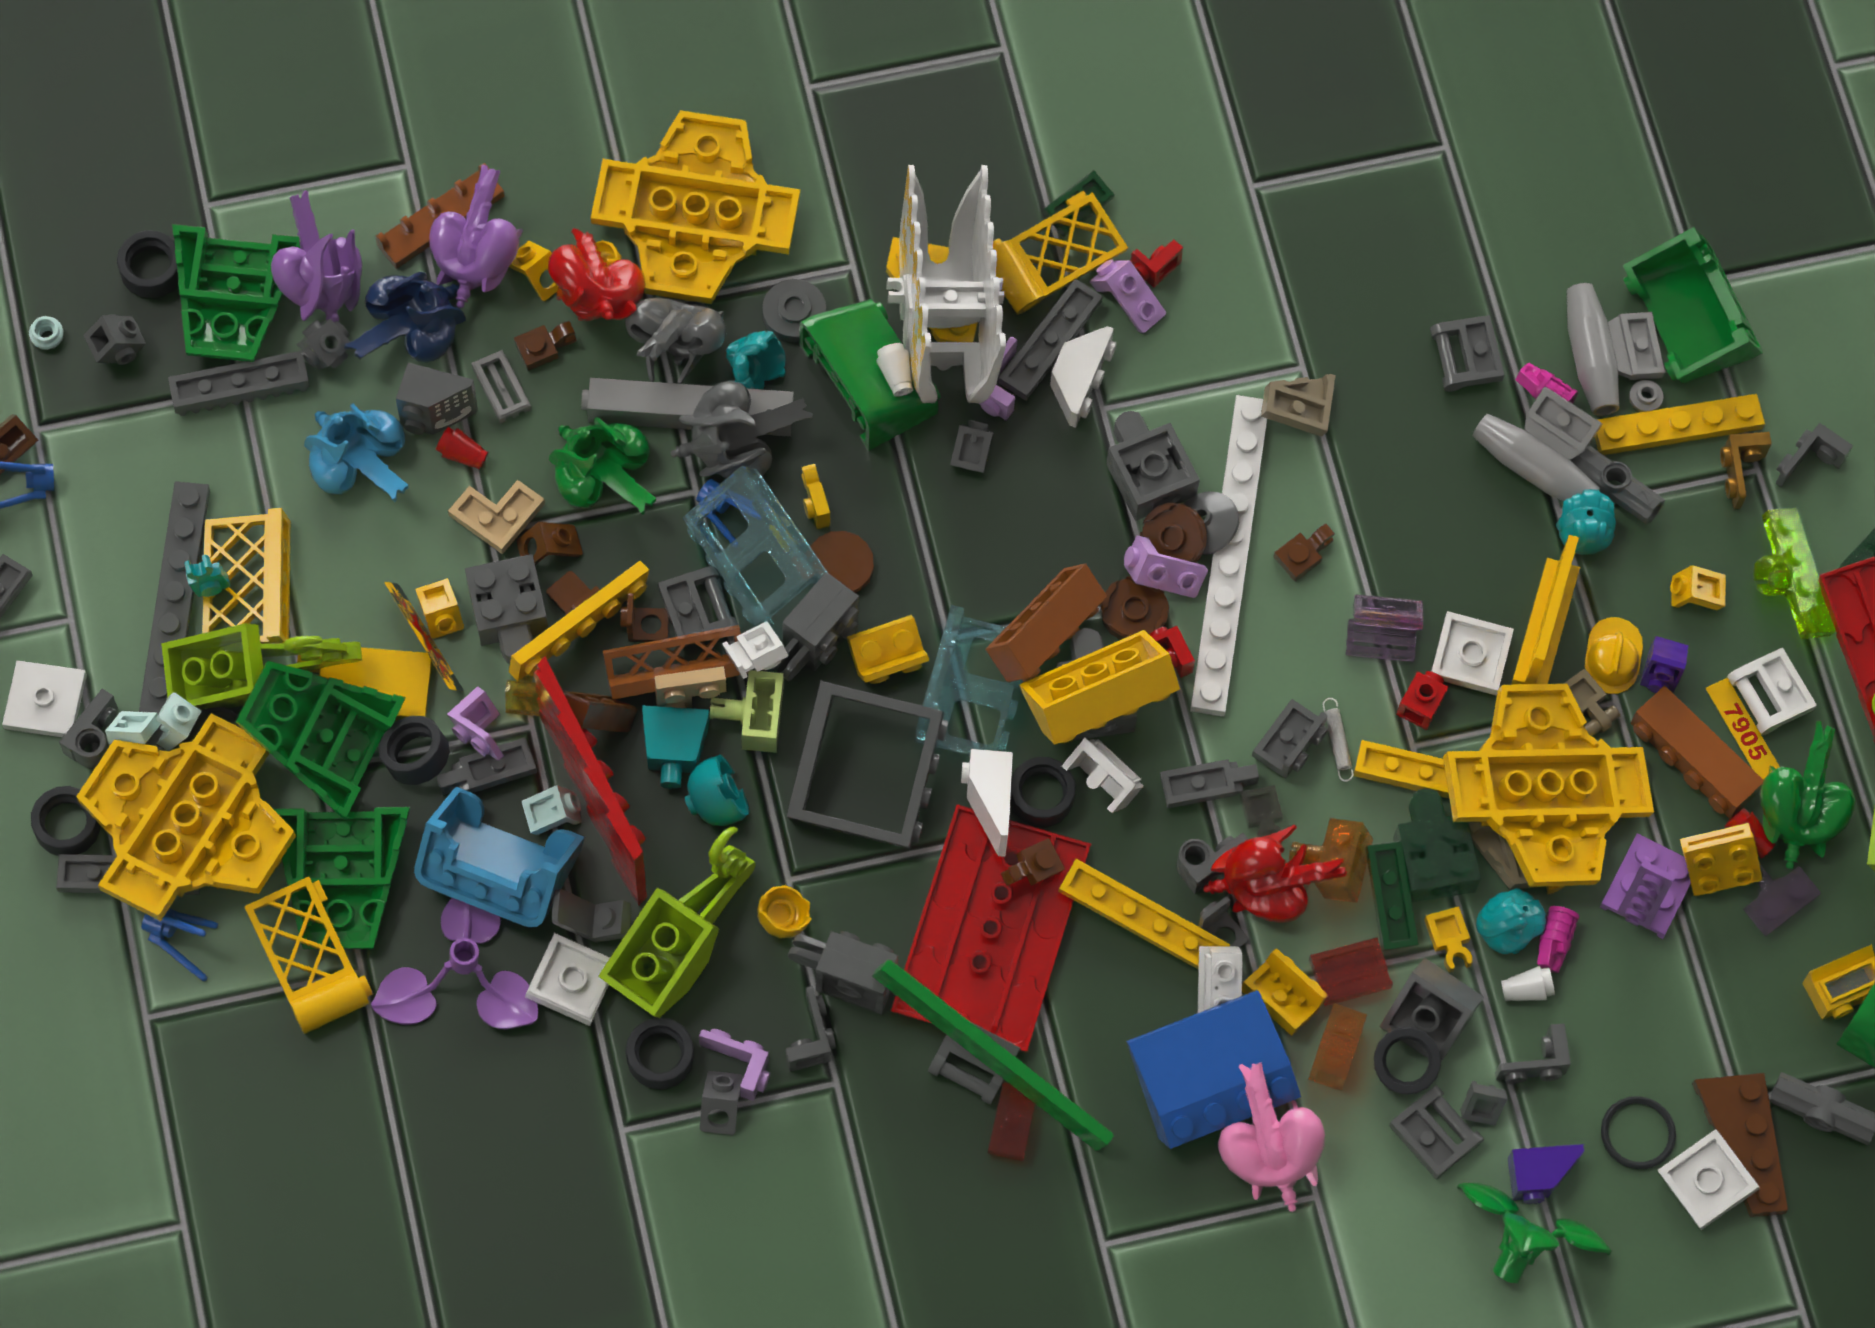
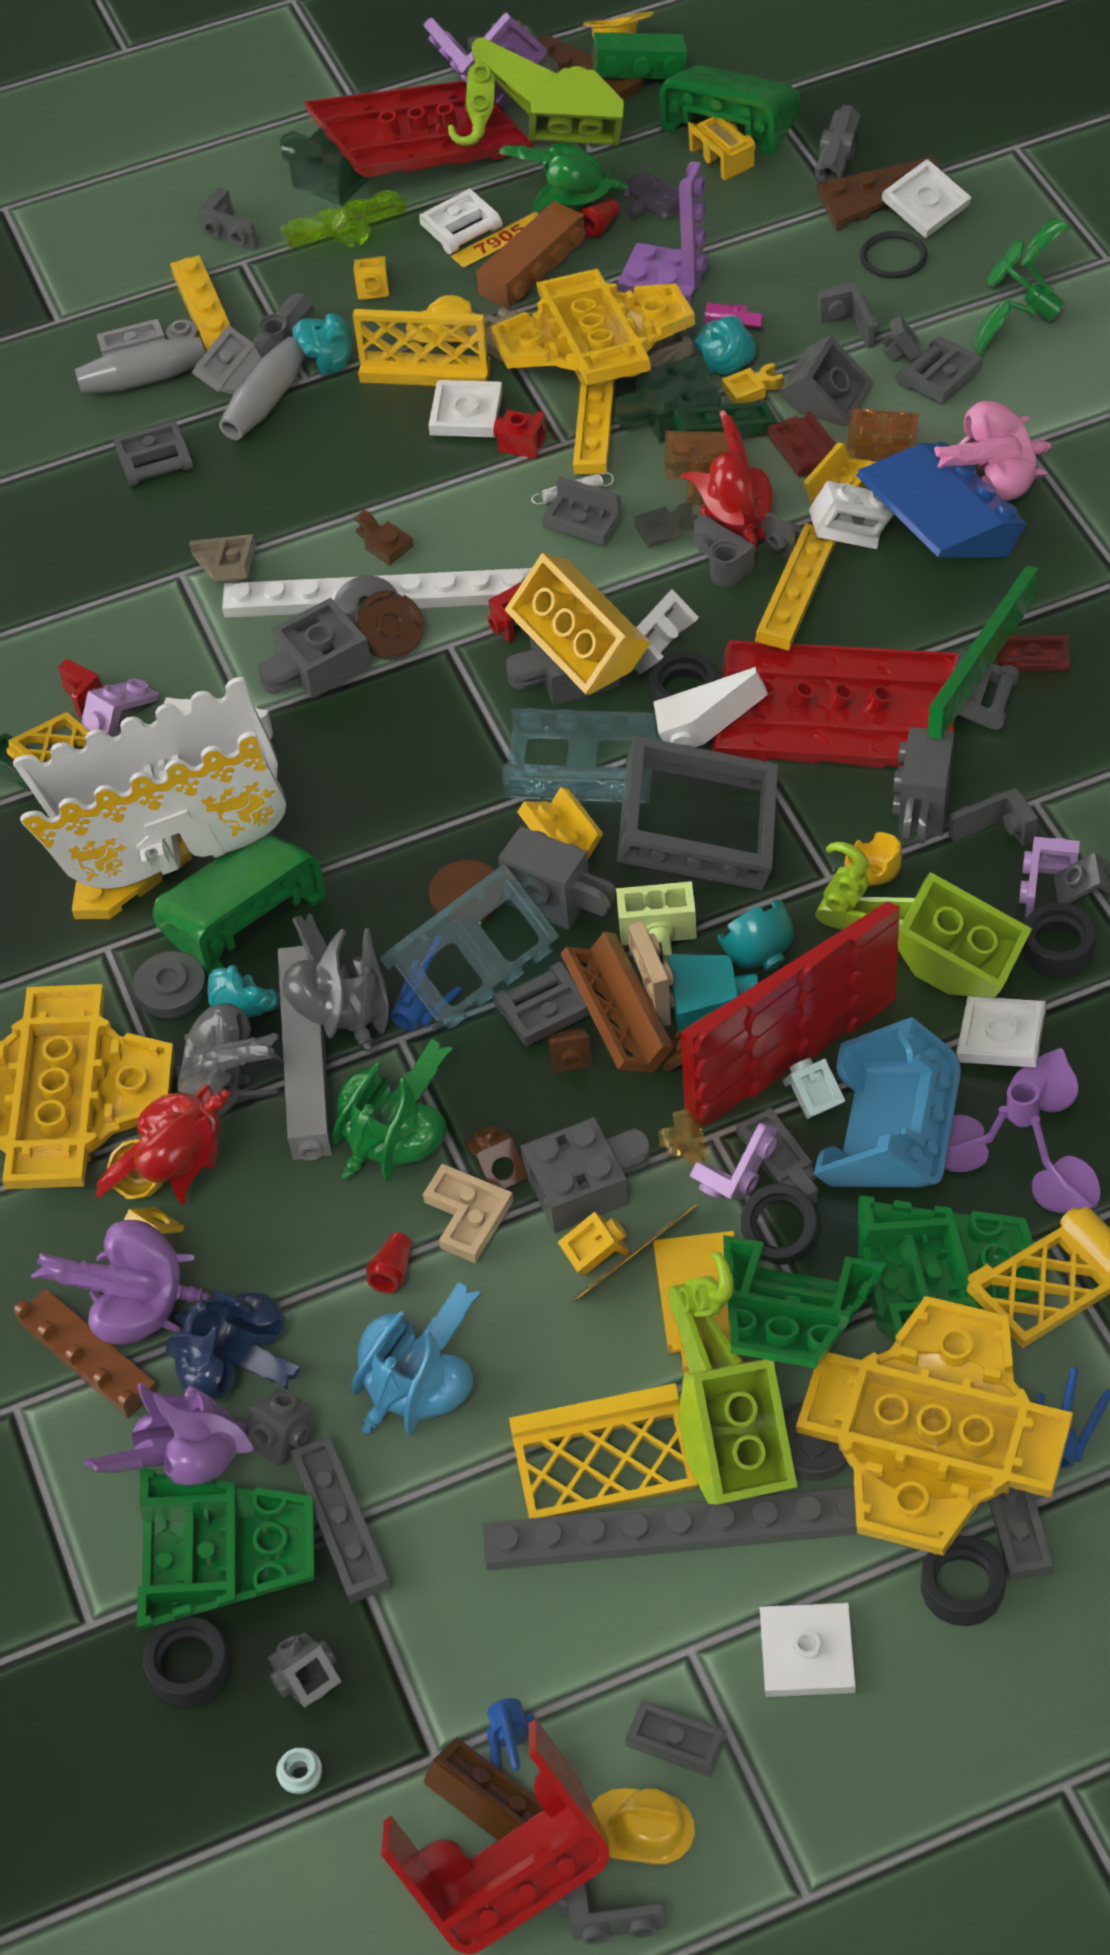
camera: 90 degrees left, 15 degrees down
dark grey plate [59,688,118,769] -> none
light aqua bracket [105,711,161,745] -> none
light aqua bracket [157,693,202,751] -> none
teal plate [184,555,231,597] -> none
dark grey slope [396,363,478,435] -> none
light grey tile [472,350,531,423] -> none
yellow plate [509,561,649,681] -> none
reddish brown plate [514,321,577,371] -> none
reddish brown bracket [546,571,600,615] -> none
dark grey bracket [552,889,632,943] -> none
white plate [722,621,788,679] -> none
yellow plate [801,464,830,529] -> none
white cone [876,343,913,396] -> none
dark grey bracket [950,420,994,473] -> none
dark orange brick [985,563,1107,682] -> none
reddish brown plate [1000,838,1065,886] -> none
reddish brown tile [1100,576,1169,640] -> none
lavender bracket [1124,535,1208,598] -> none
dark grey hinge [1160,759,1259,809] -> none
clear purple tile [1345,619,1417,662] -> none
clear purple tile [1353,594,1423,631] -> none
black tyre [1374,1027,1441,1094] -> none
white cone [1501,966,1555,1001] -> none
dark purple slope [1508,1144,1584,1204] -> none
dark pink hinge [1515,363,1579,404] -> none
green windscreen [1623,227,1763,383] -> none
dark purple slope [1640,636,1689,693] -> none
yellow bracket [1680,823,1762,896] -> none
pearl gold bracket [1720,432,1772,509] -> none

